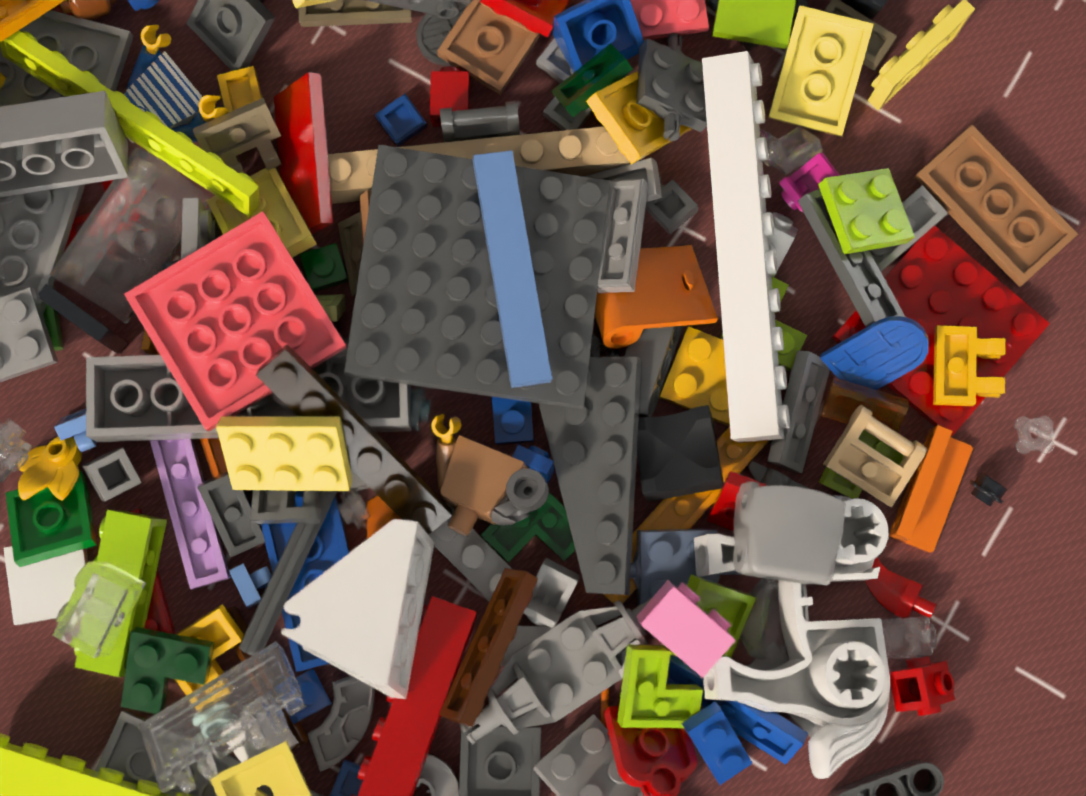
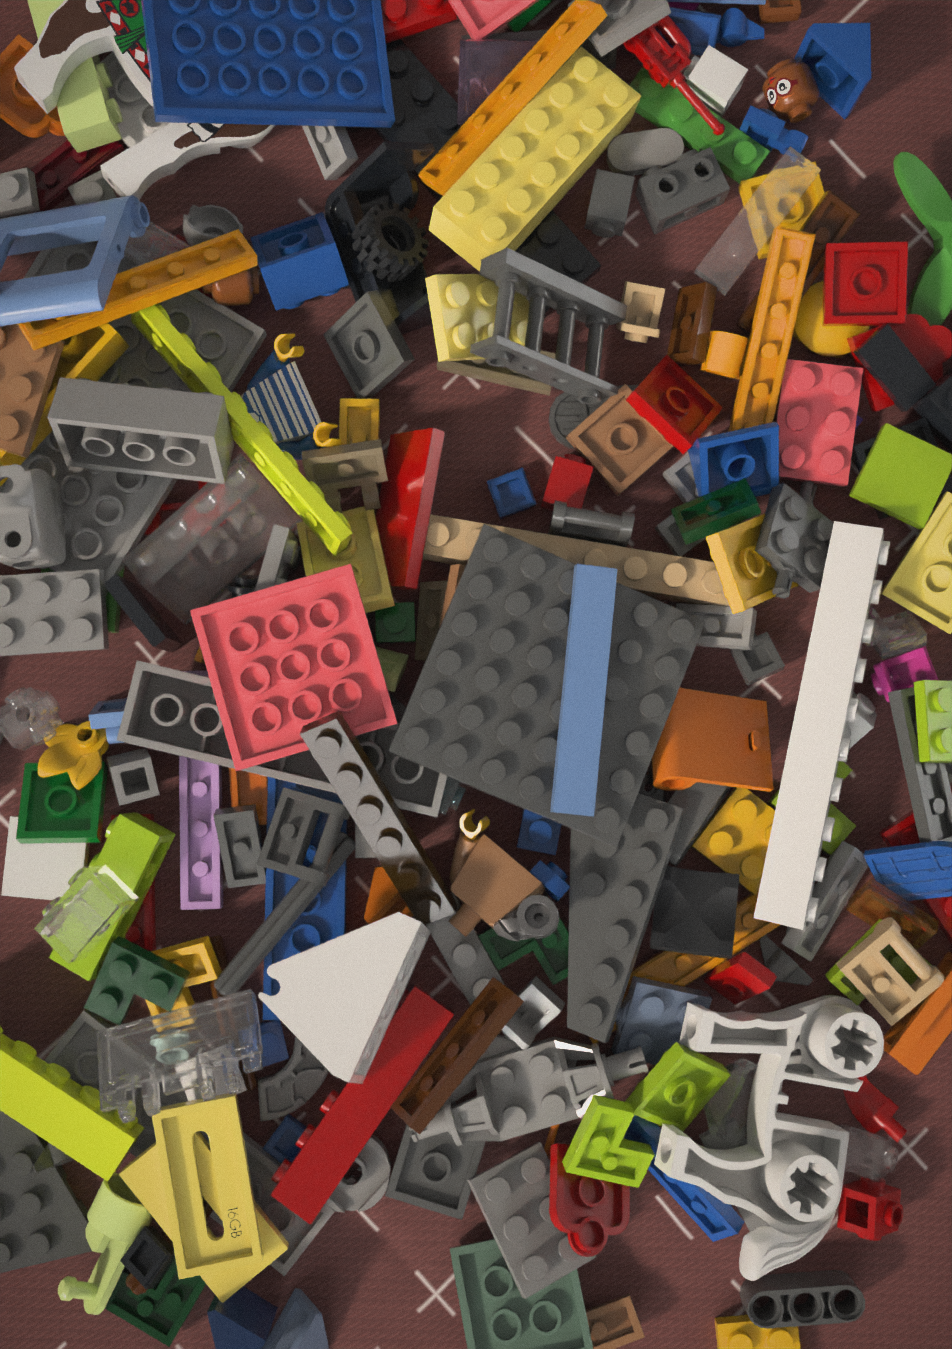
camera: 15 degrees right, 5 degrees up
light yellow plate [216,416,353,491] -> none
medium blue tile [229,564,272,609] -> none
clear plate [337,490,371,529] -> none
light grey tile [597,178,648,293] -> none
bright pink brick [636,580,735,677] -> none
blue plate [681,702,753,785] -> none
light grey piece [733,482,846,586] -> none

